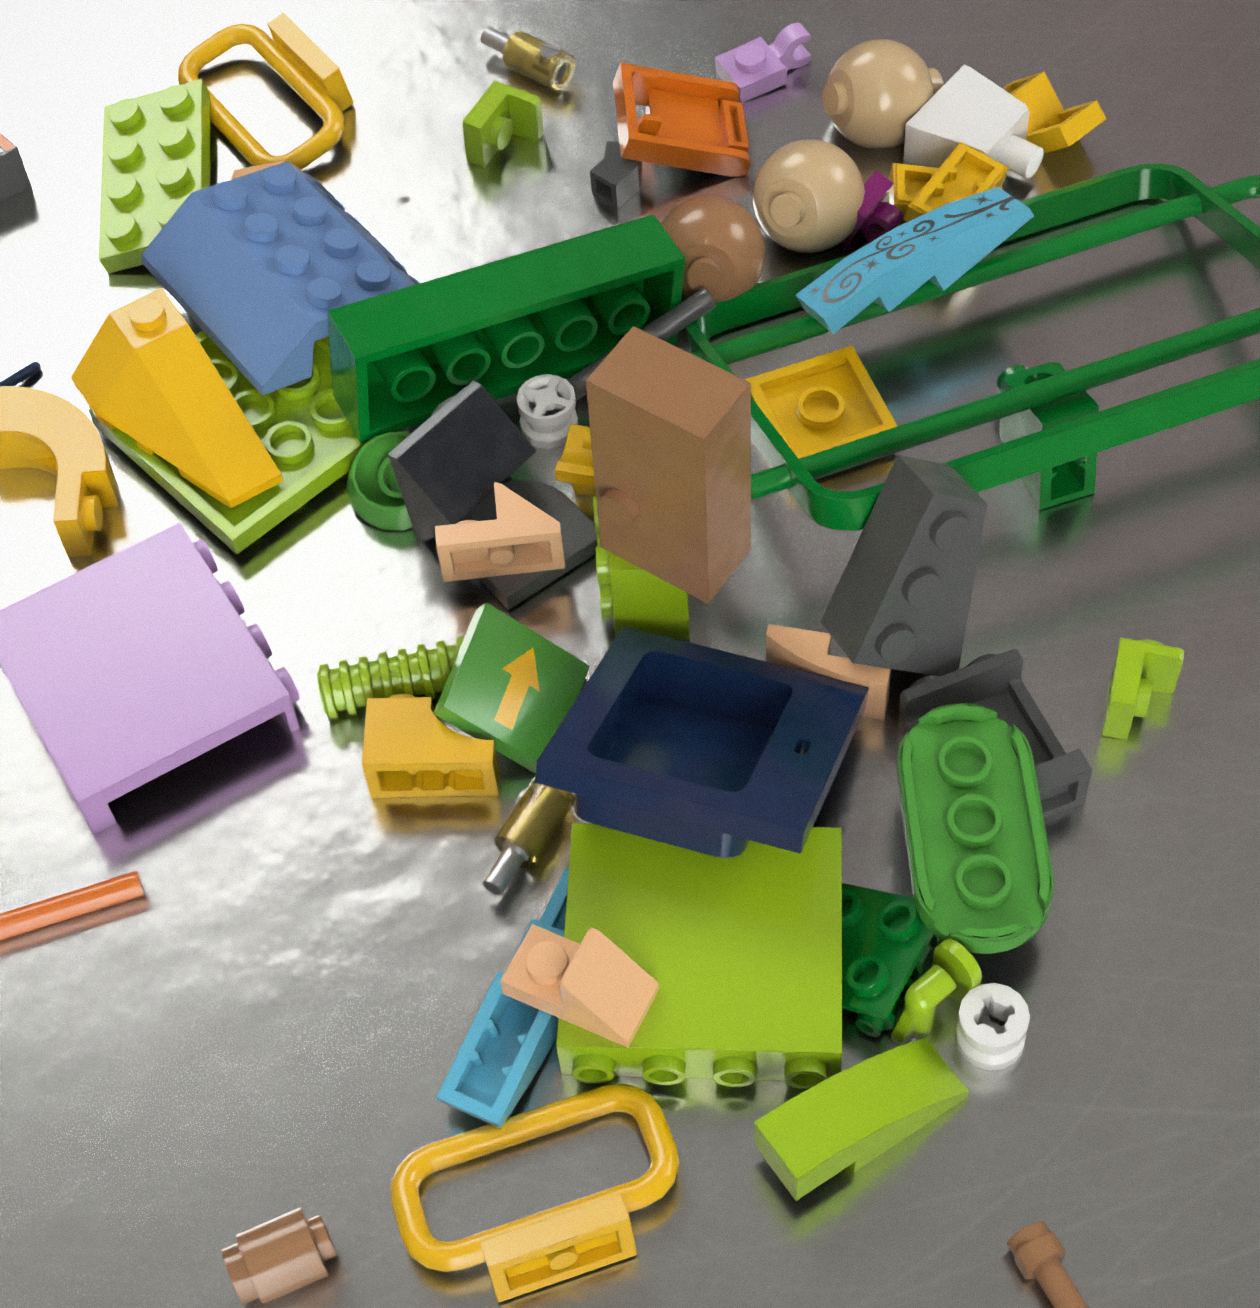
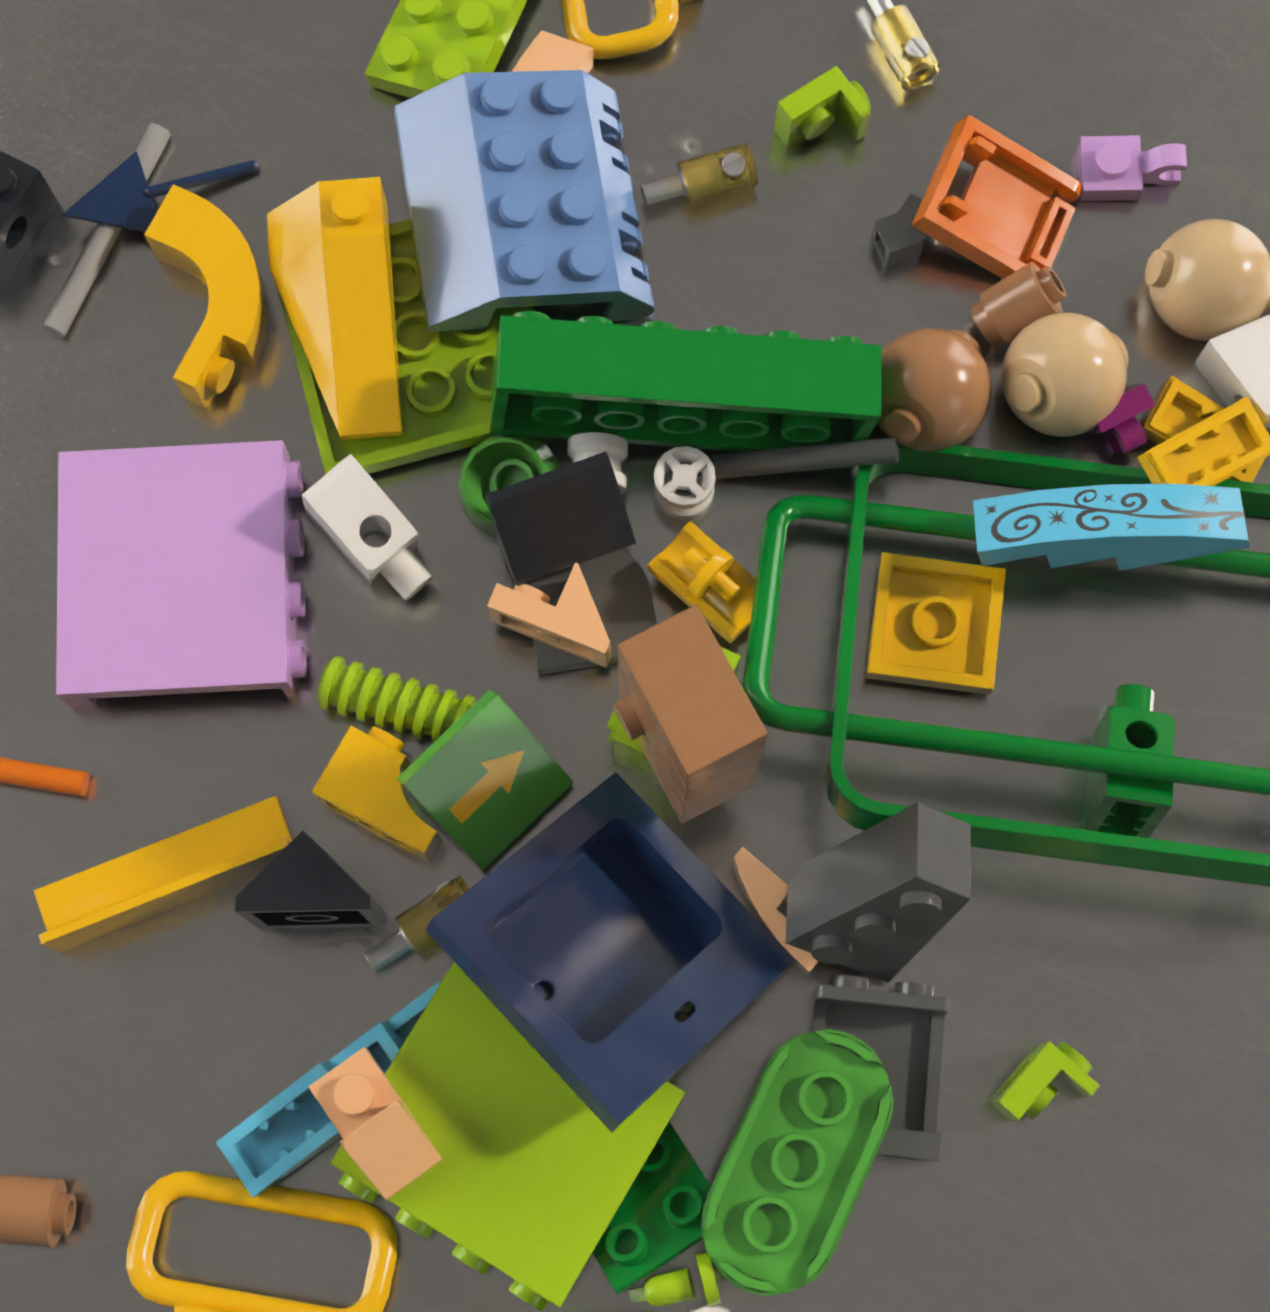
camera: 25 degrees right, 20 degrees up
none -> yellow panel [33,796,294,953]
none -> black slope [235,830,385,928]
none -> white torso [302,453,433,601]
none -> clear yellow piece [641,143,758,205]
none -> medium nougat brick [971,262,1067,347]

